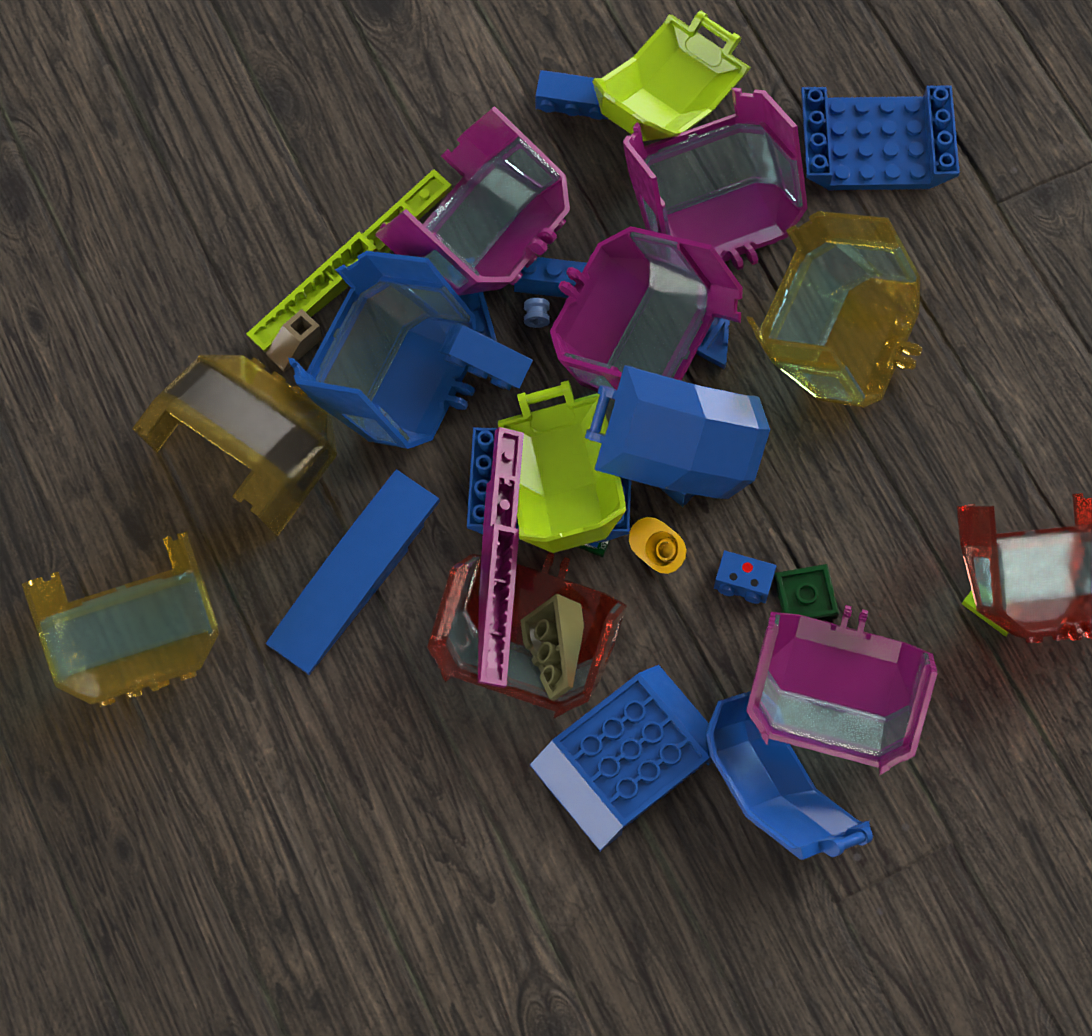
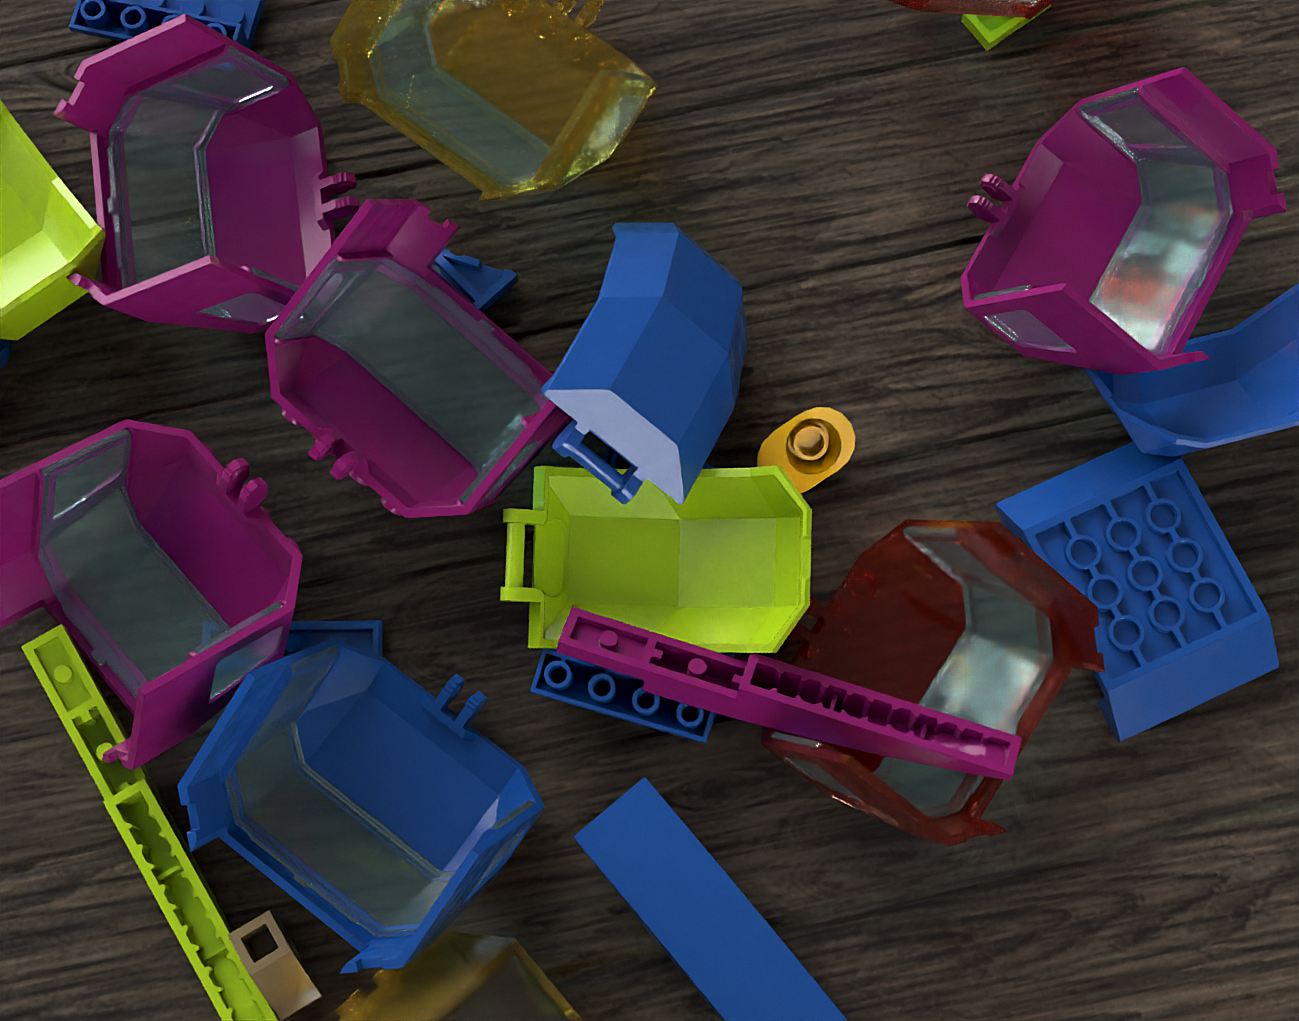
camera: 75 degrees left, 5 degrees up
blue brick [439,324,533,391] -> none
blue brick [514,257,587,298] -> none
olive wedge [521,594,584,701] -> none
medium blue wheel [524,298,550,328] -> none
blue brick [714,550,777,604] -> none
dark green tile [774,564,839,620] -> none

